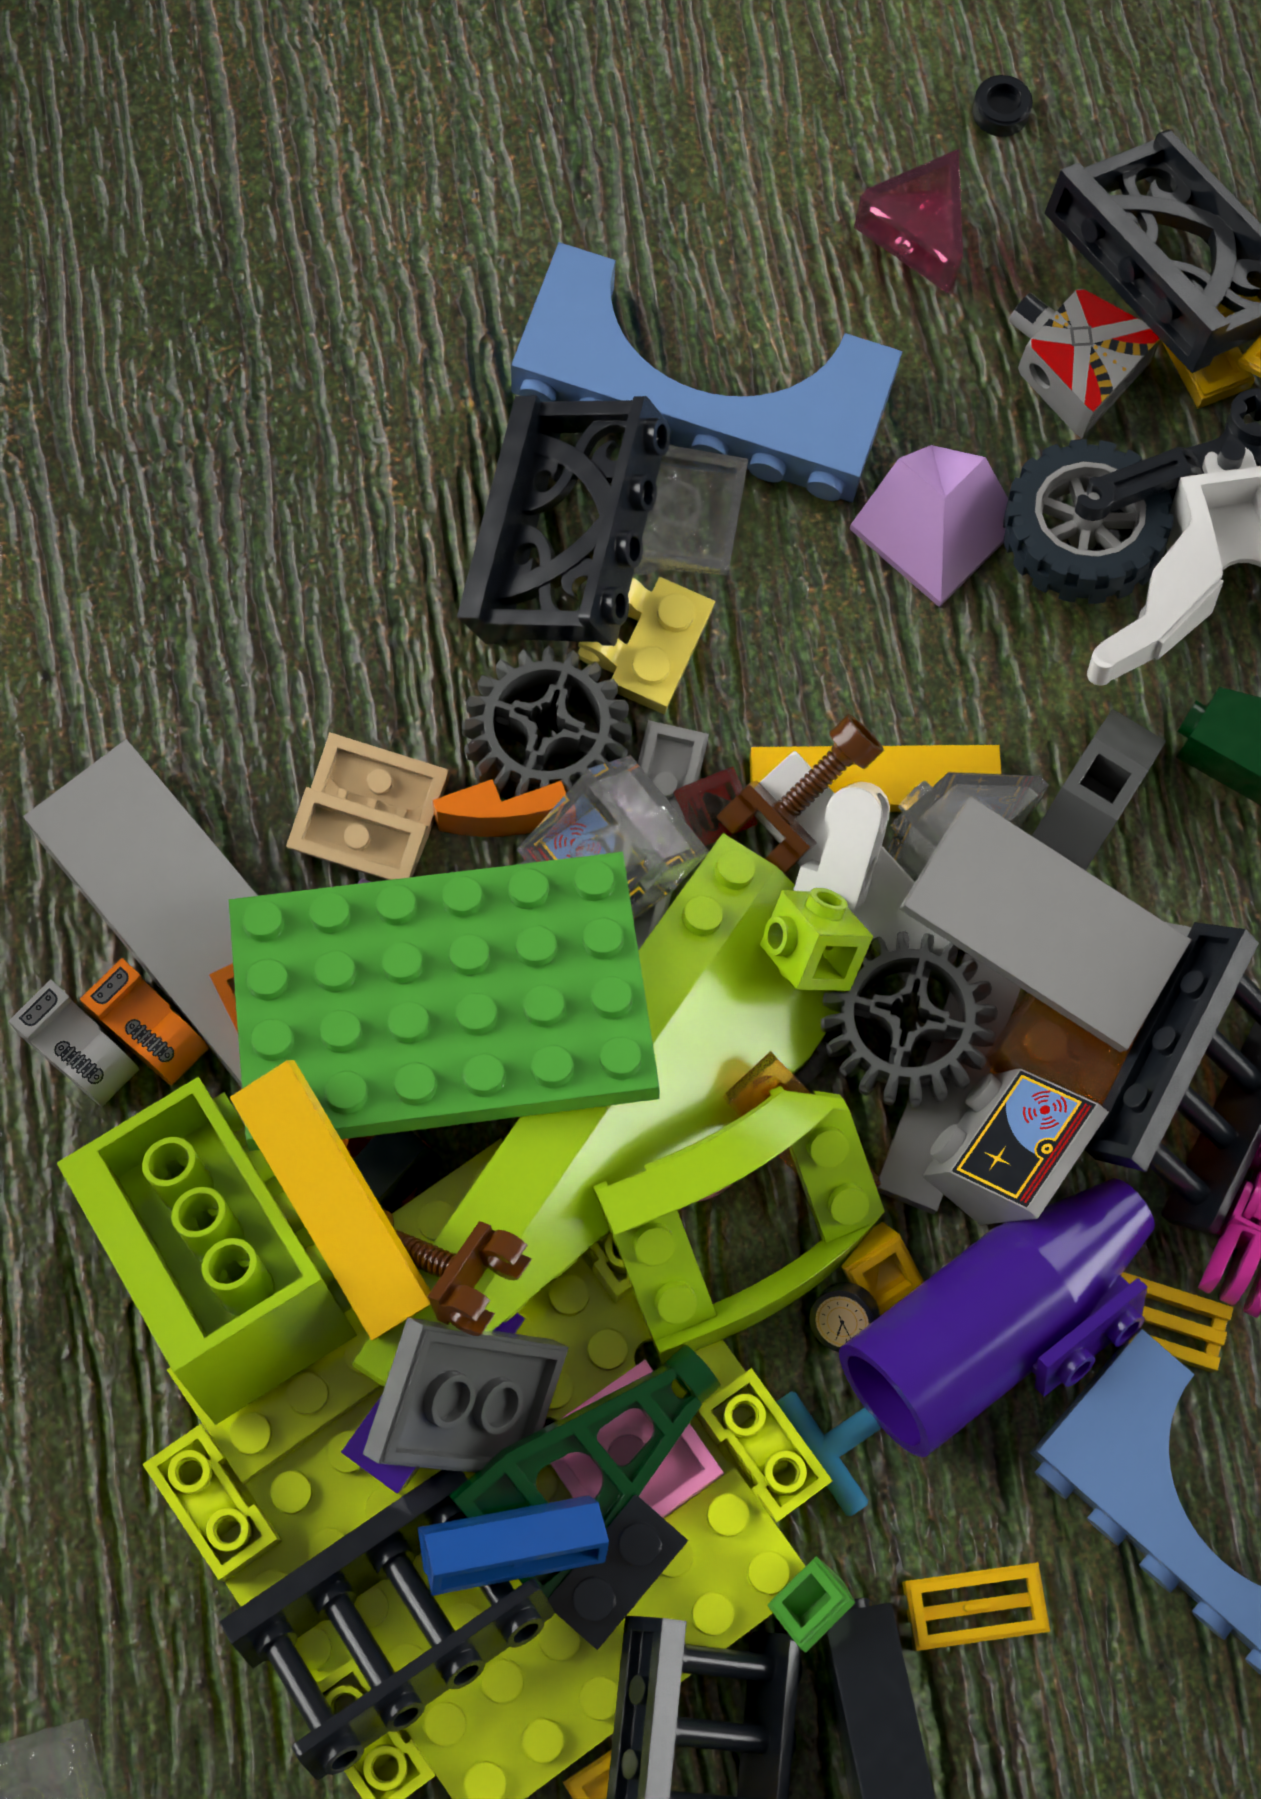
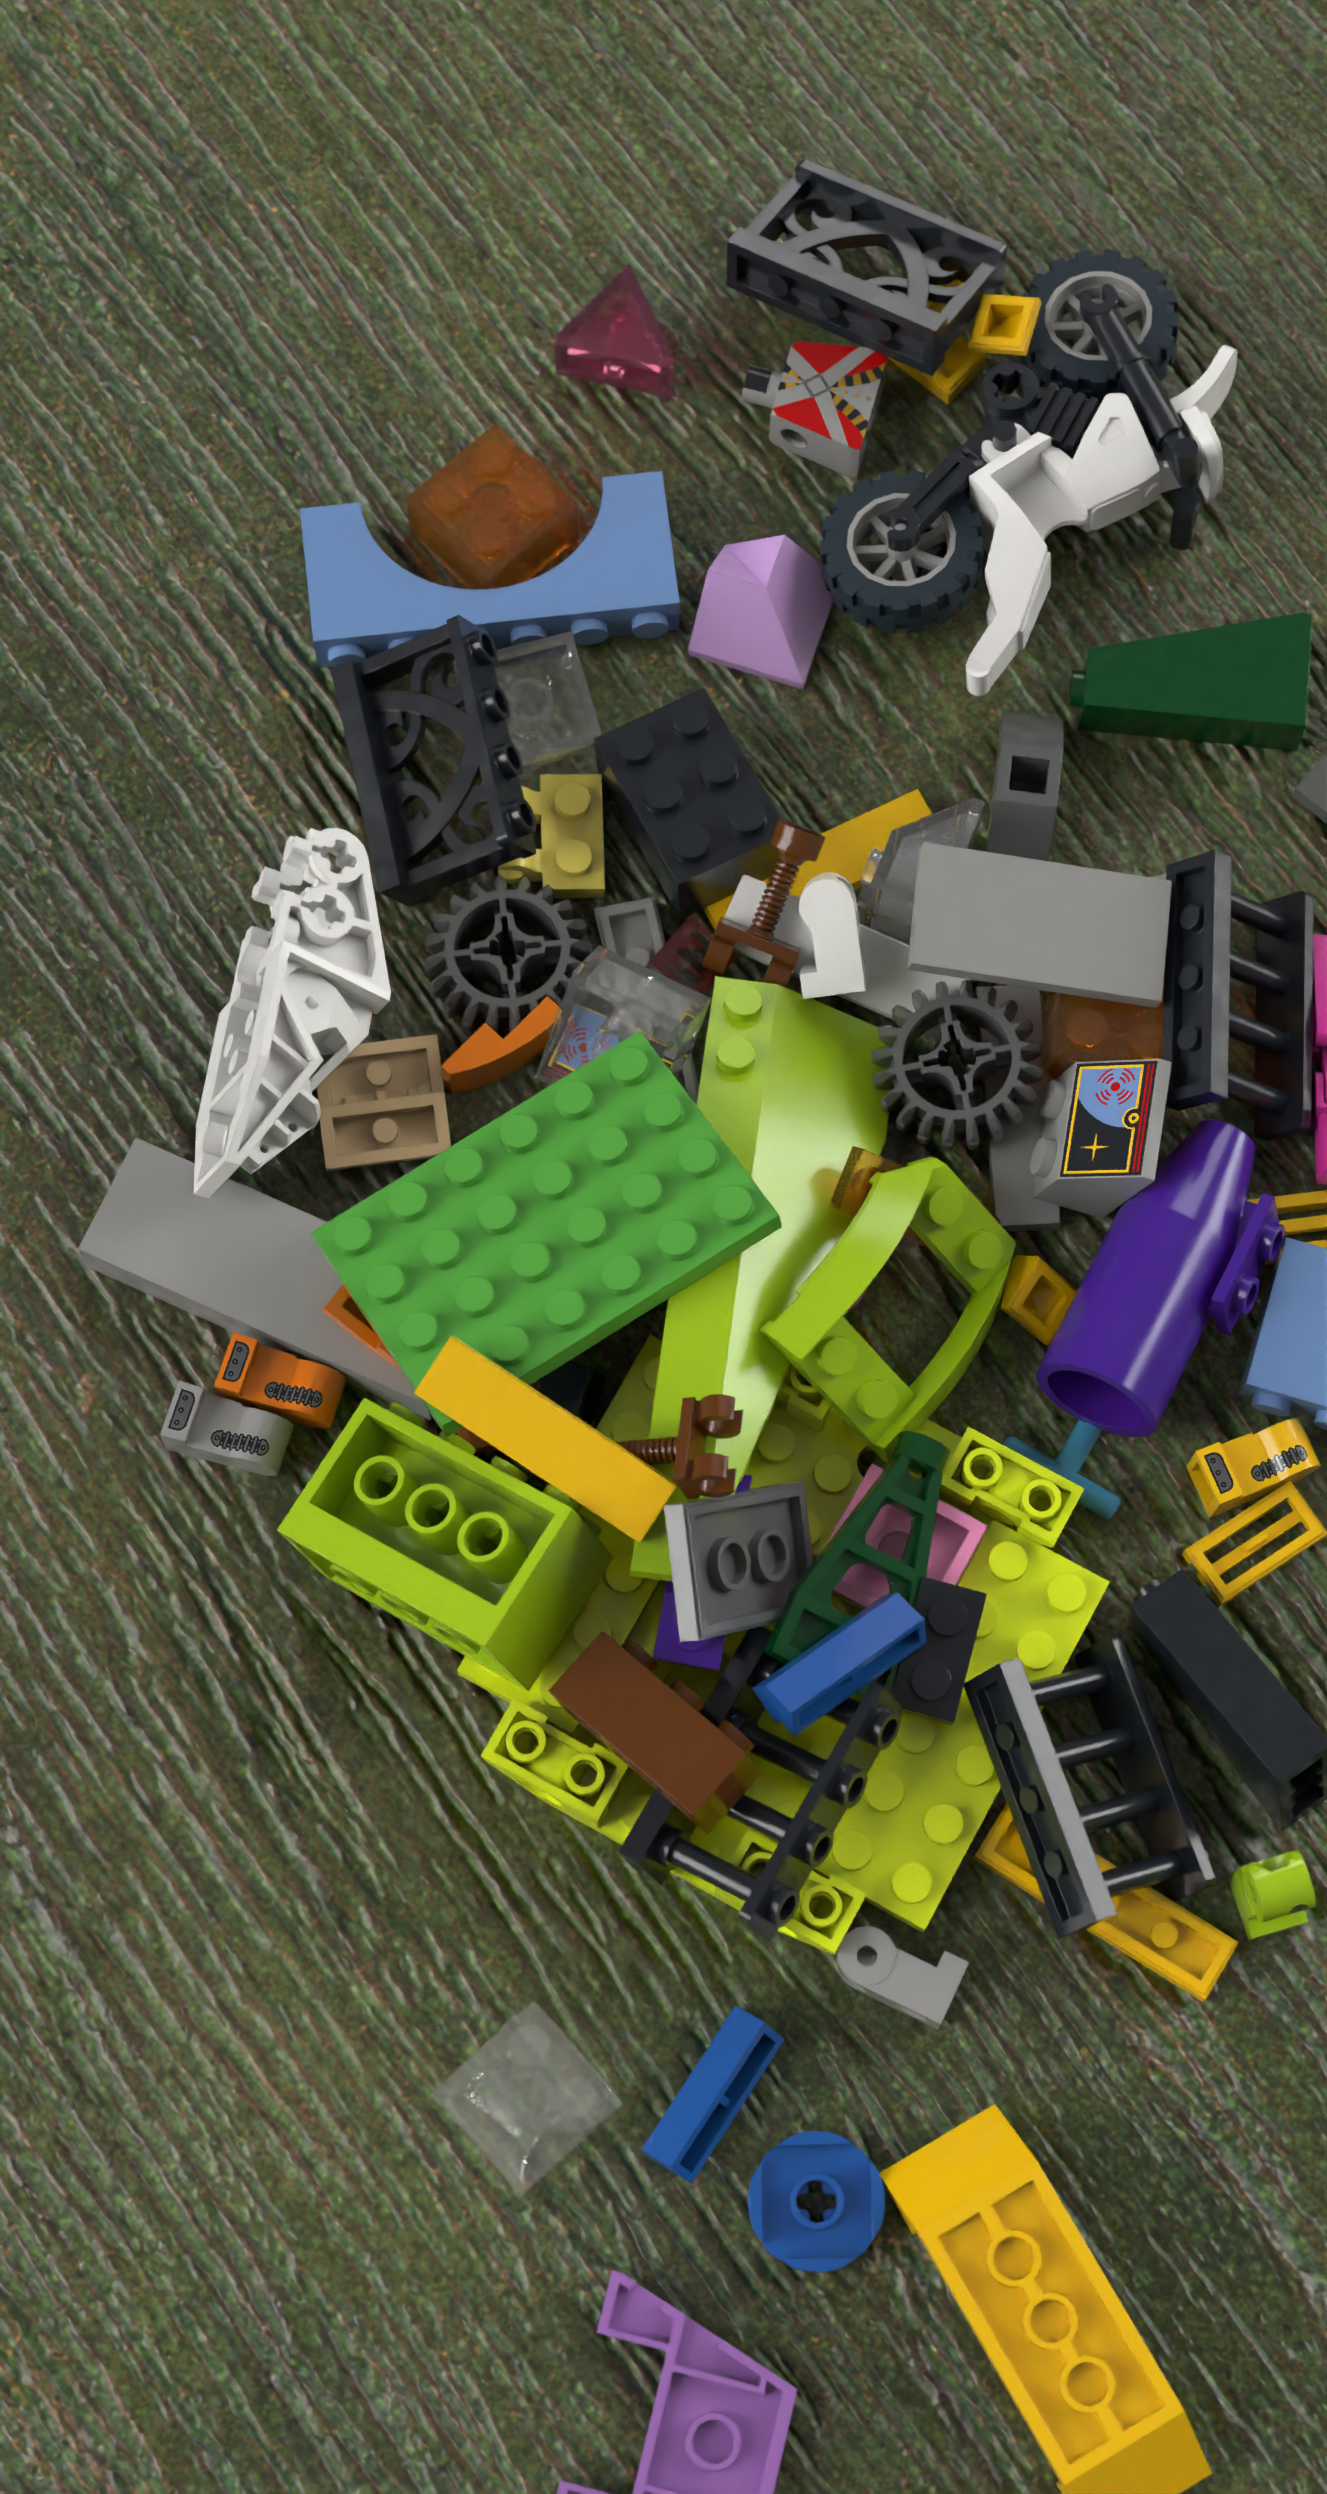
camera: 20 degrees left, 0 degrees up
lime brick [760,888,873,991] -> none
bright green slope [767,1556,855,1653] -> none
tile [810,1282,880,1352] -> none
black tile [972,75,1033,137] -> none
none -> white connector [194,828,391,1199]
none -> clear orange brick [406,423,579,590]
none -> reddish brown brick [548,1631,762,1835]
none -> black brick [594,688,782,919]
none -> yellow leg [1186,1418,1321,1519]

